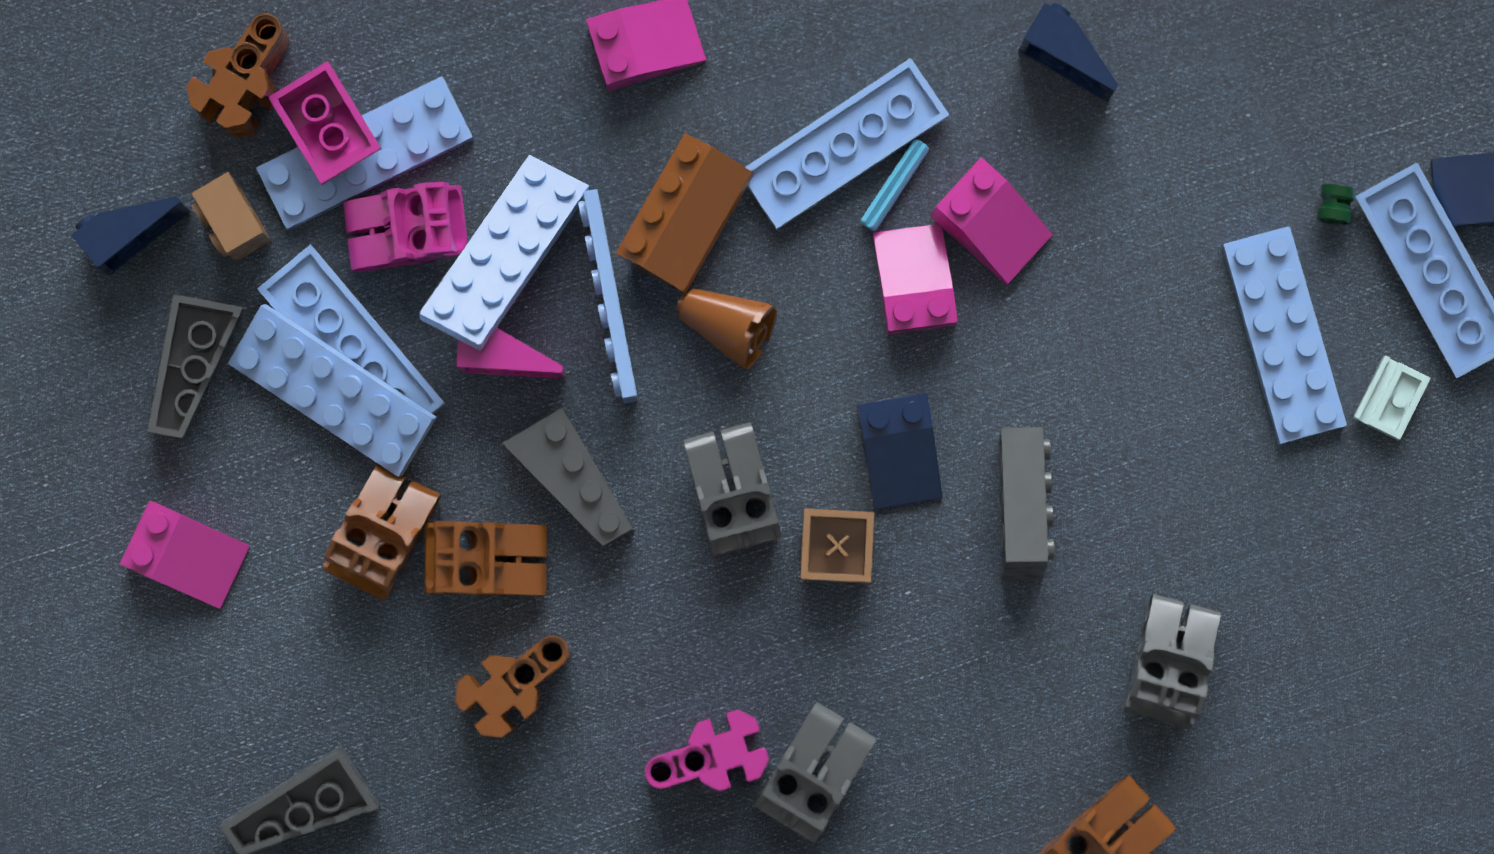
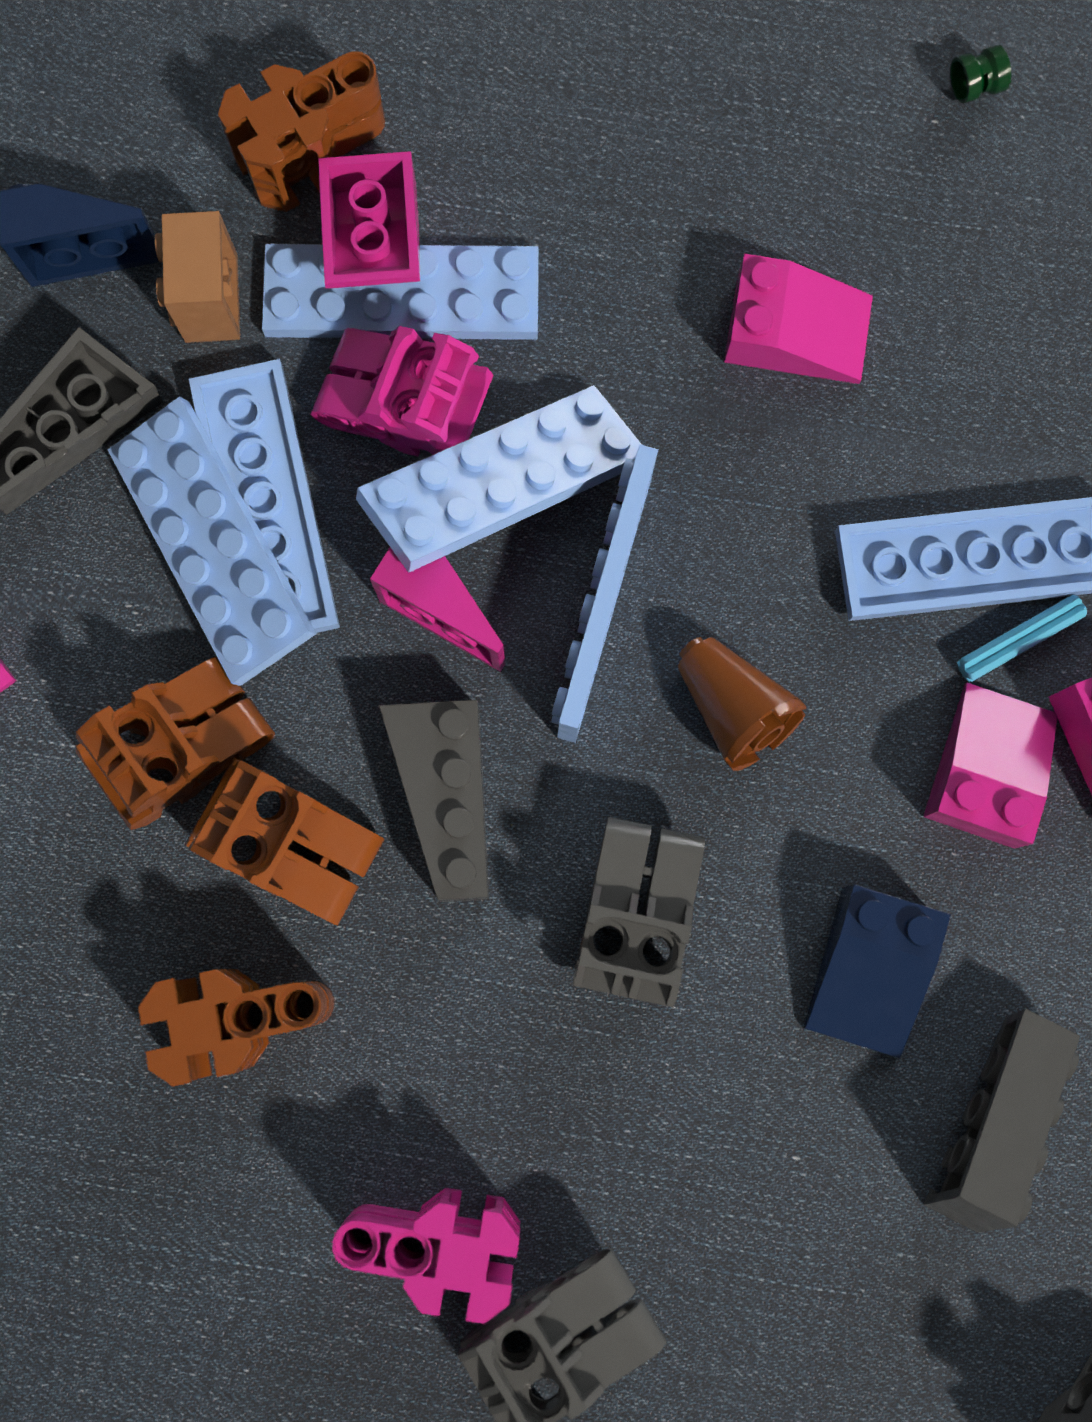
camera: 30 degrees right, 5 degrees down
dark orange slope [616,133,754,294] -> none
medium nougat brick [800,509,874,584] -> none

